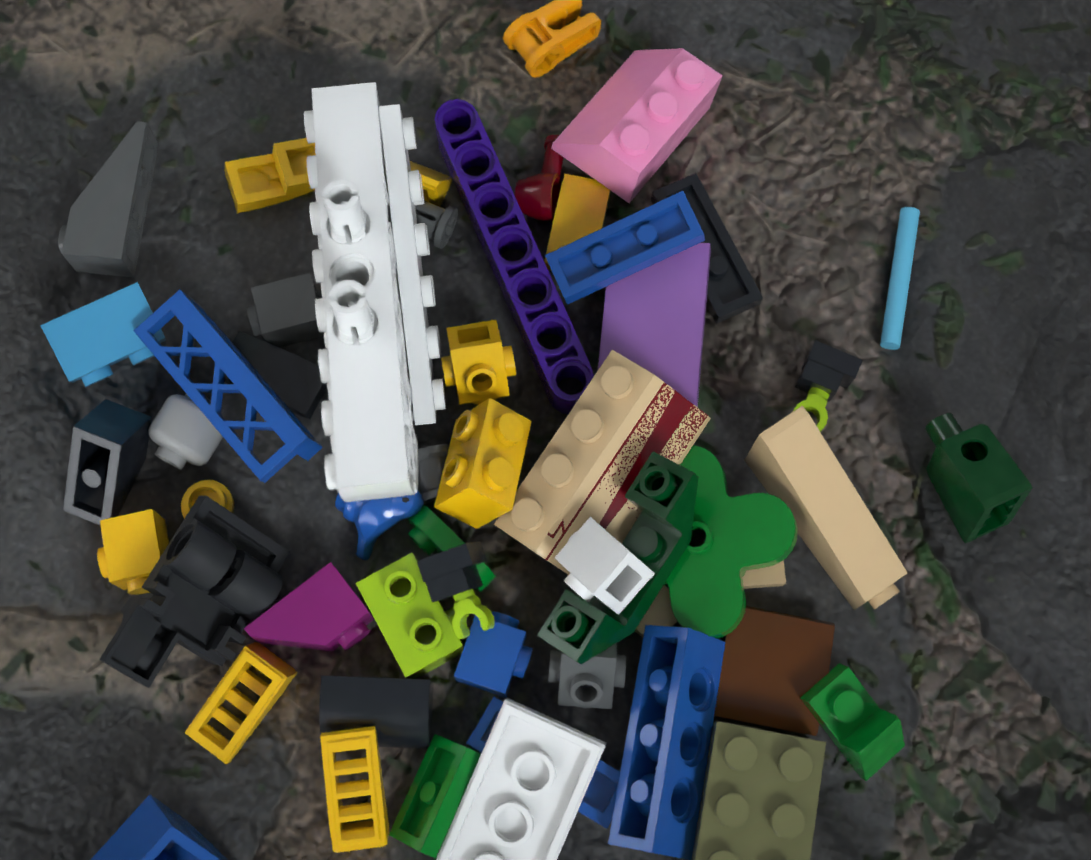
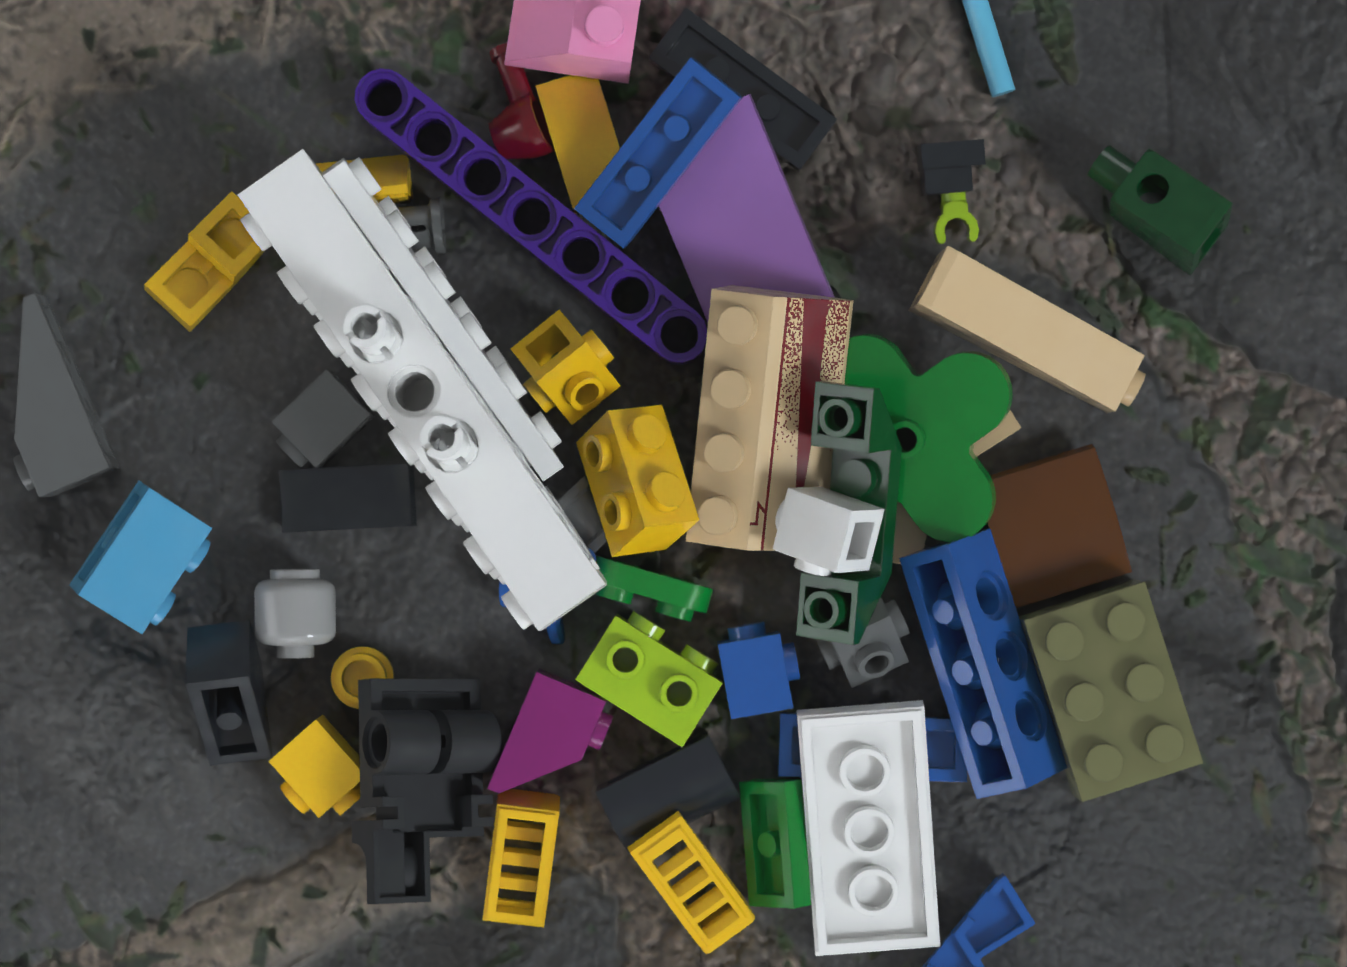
camera: 30 degrees left, 15 degrees up
blue fence [133,289,323,483] -> none
black piece [417,541,495,639] -> none
green slope [800,663,905,781] -> none

